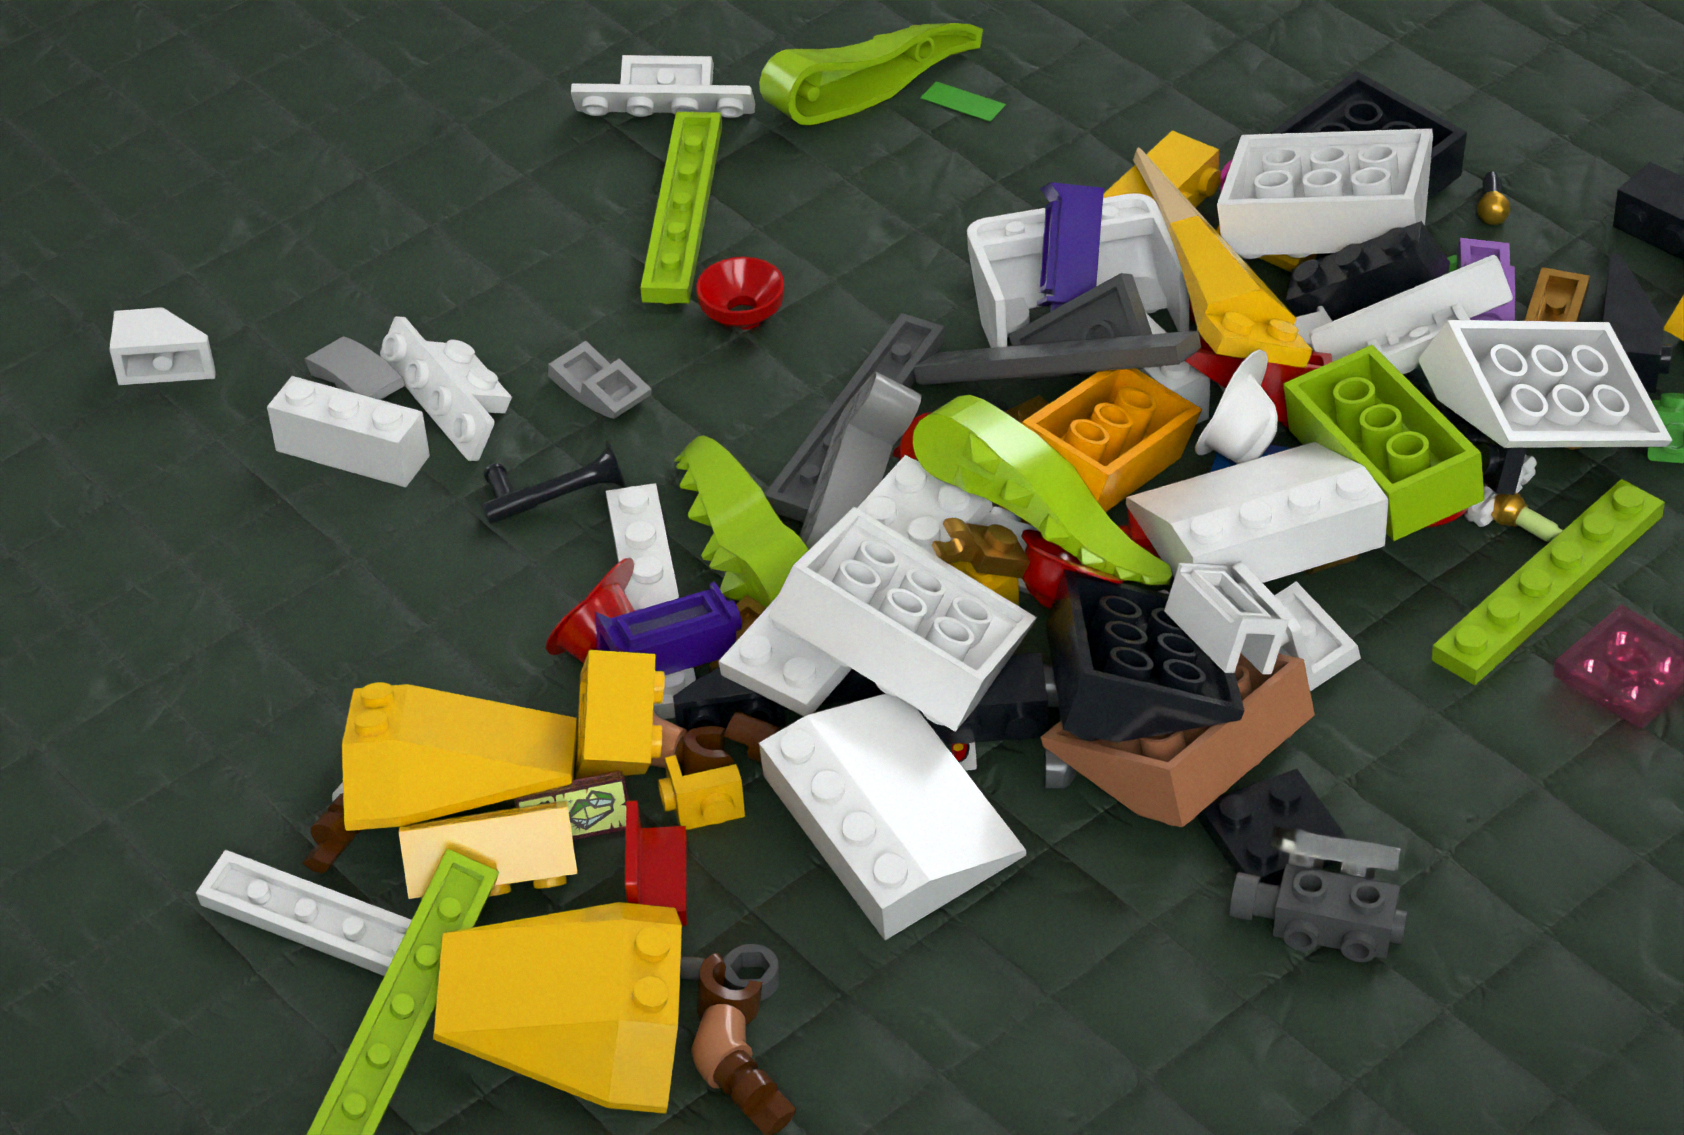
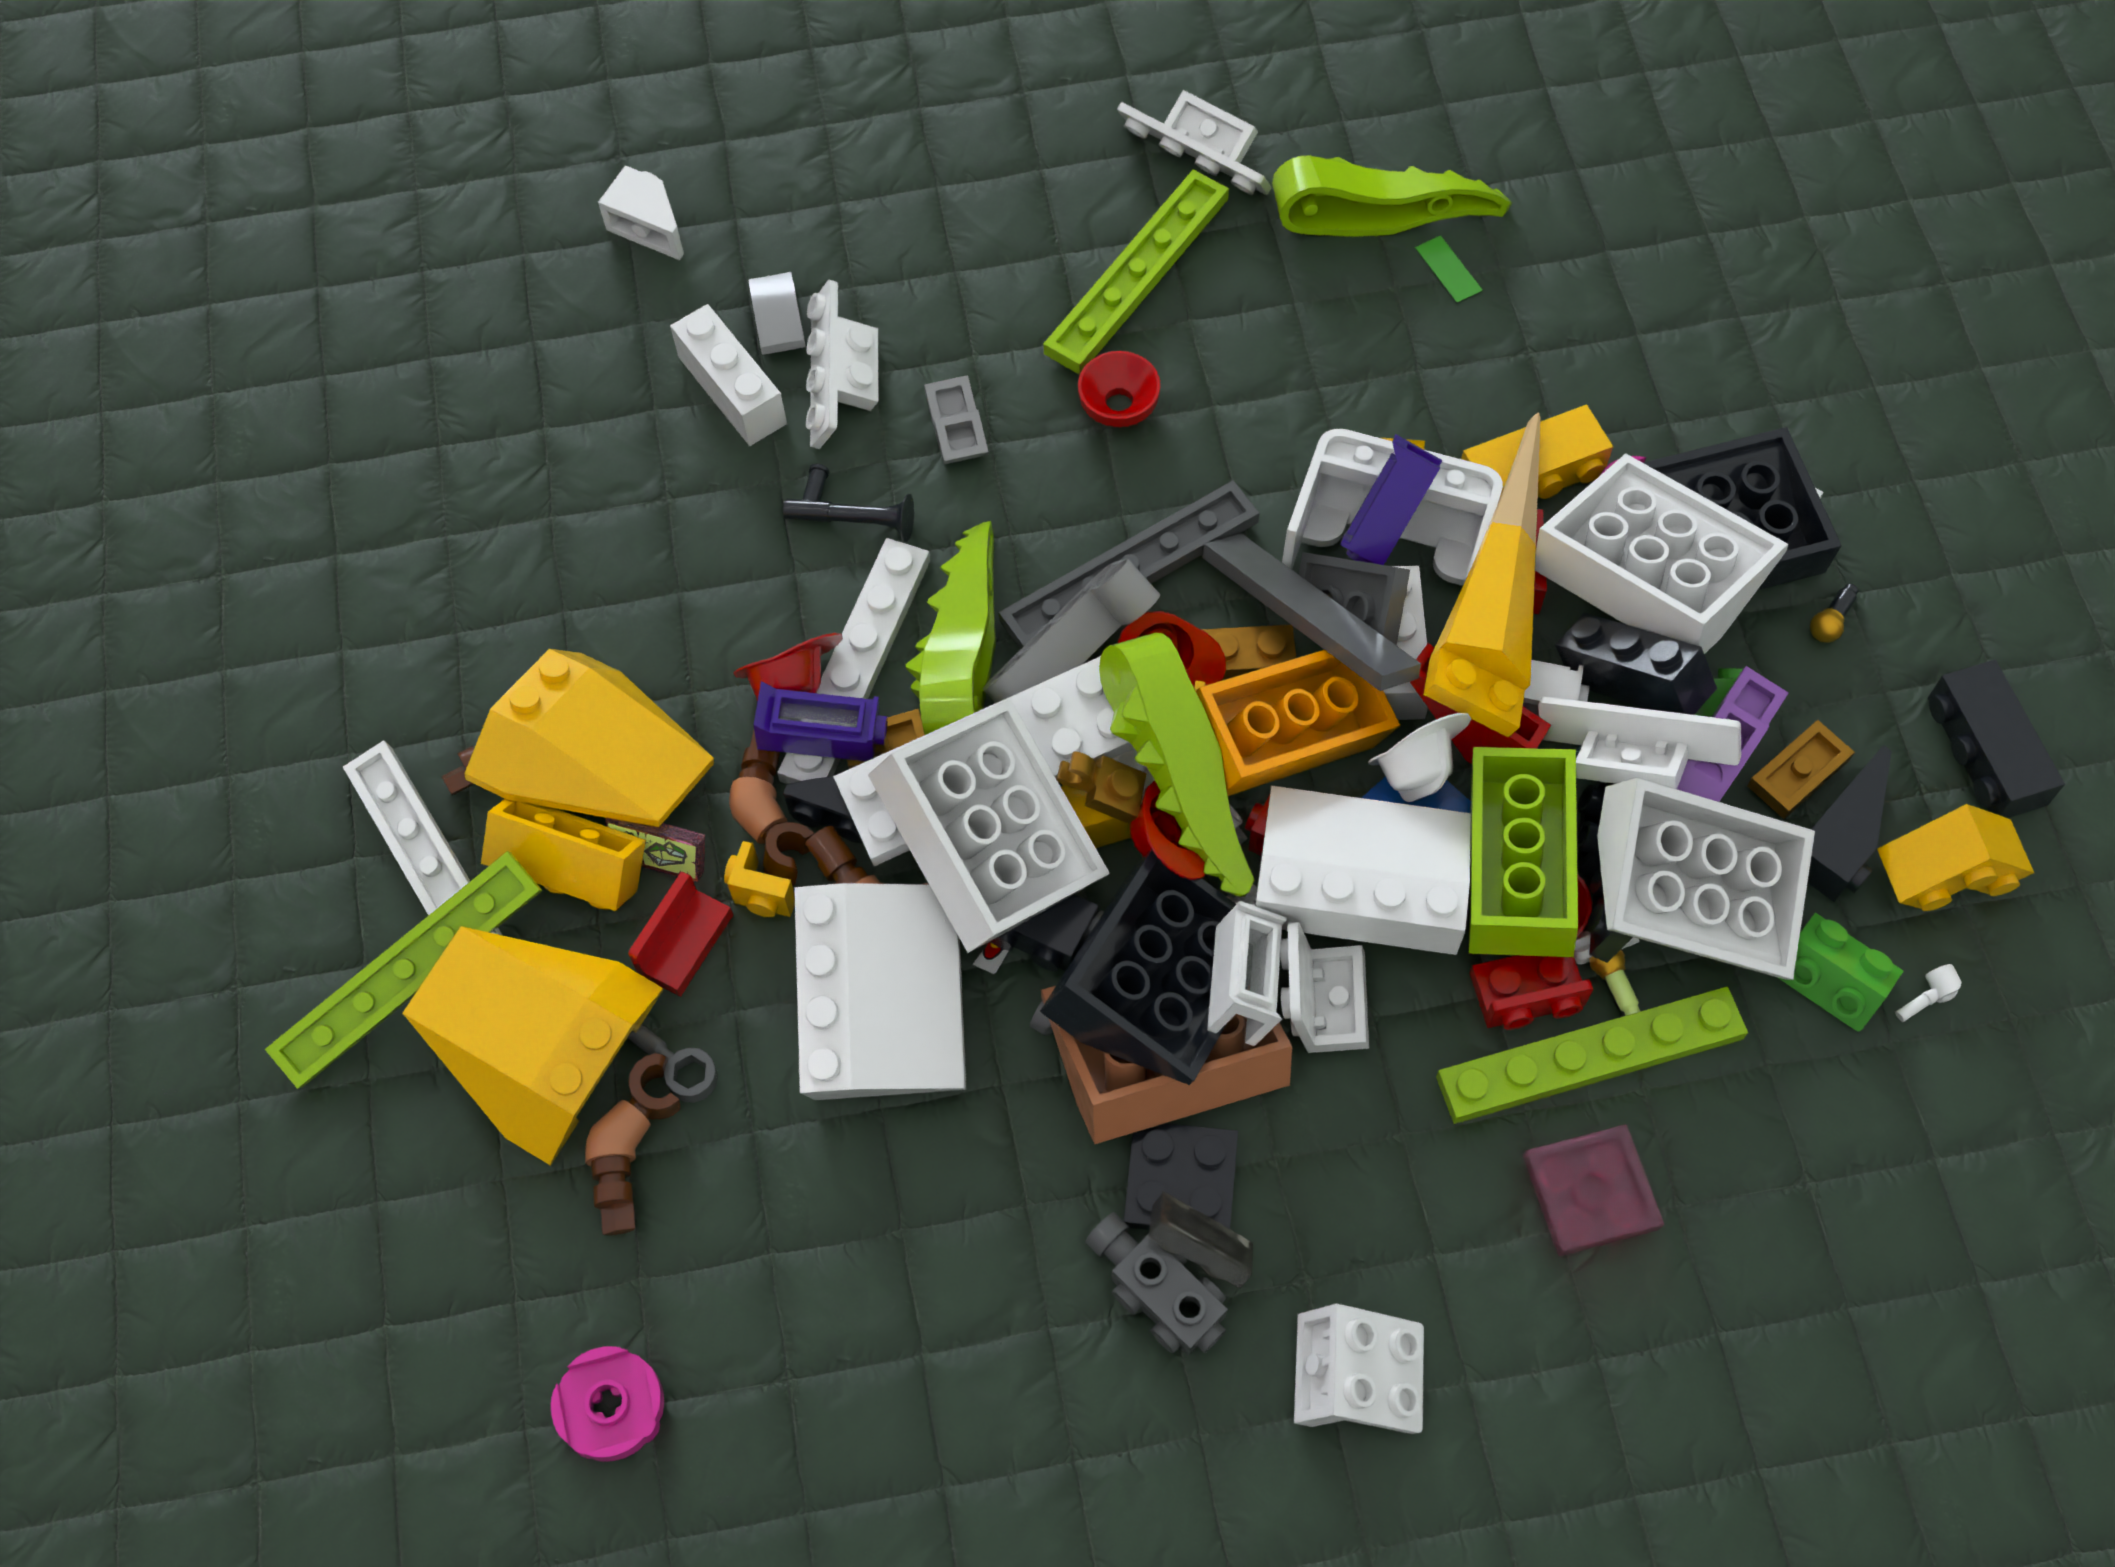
camera: 30 degrees right, 20 degrees up
yellow slope [575,650,665,781] -> none
none -> white bracket [1294,1304,1424,1434]
none -> red bracket [1469,955,1593,1030]

